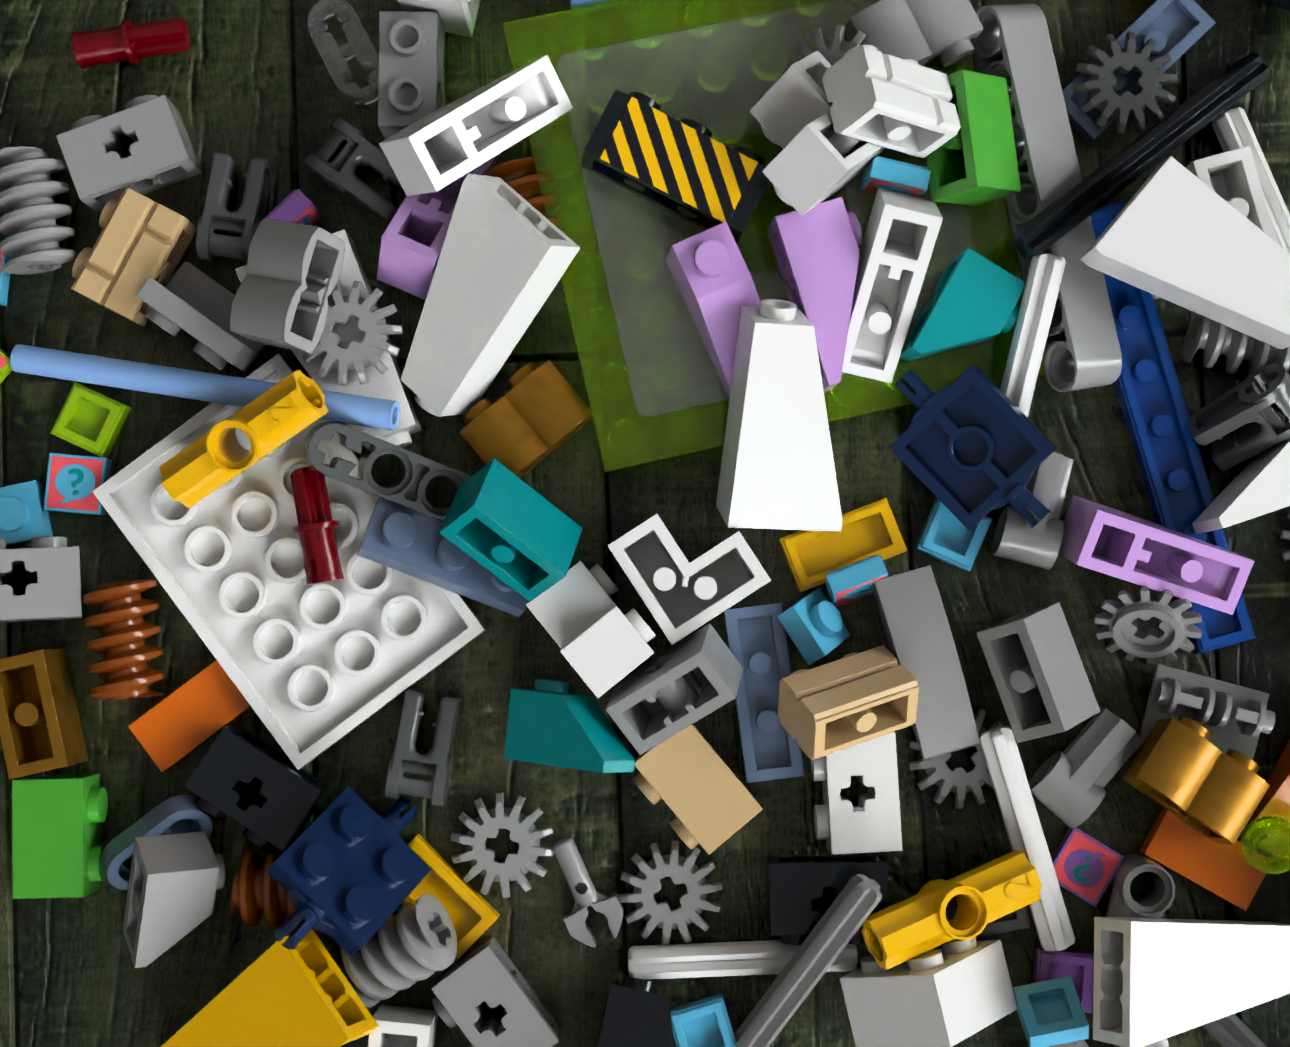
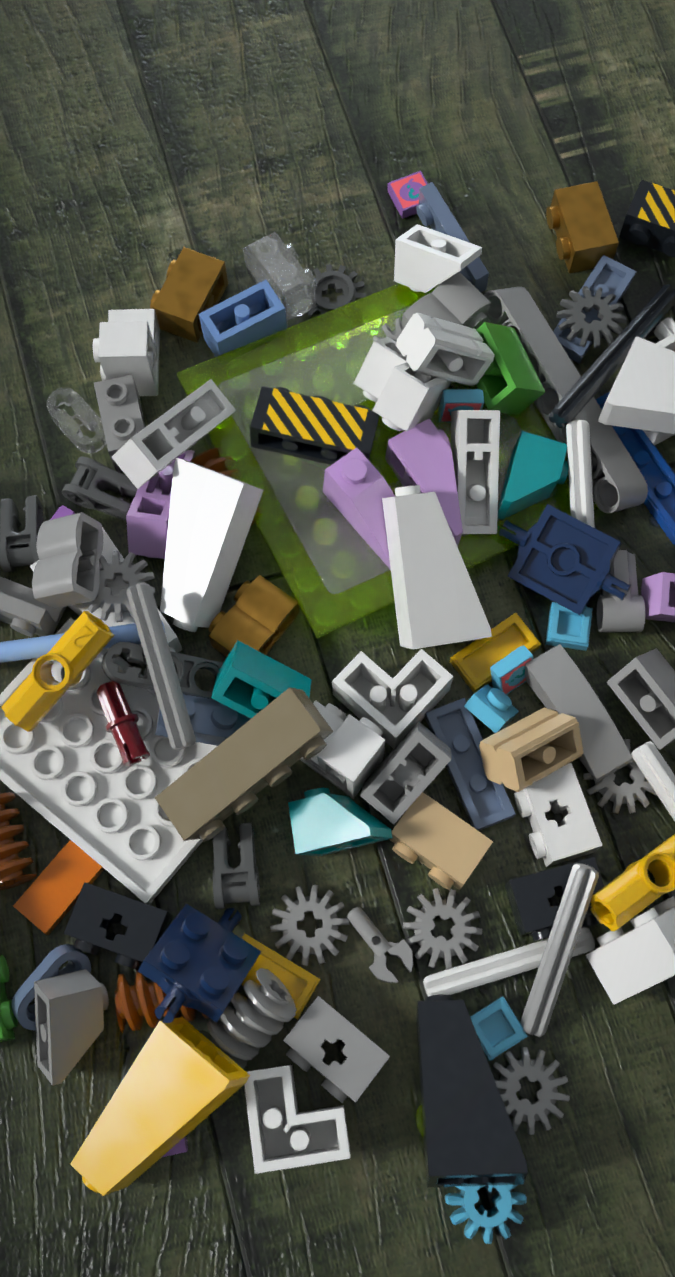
camera: 10 degrees left, 15 degrees down
none -> light grey axle [126,583,196,750]
none -> dark tan brick [155,687,334,842]

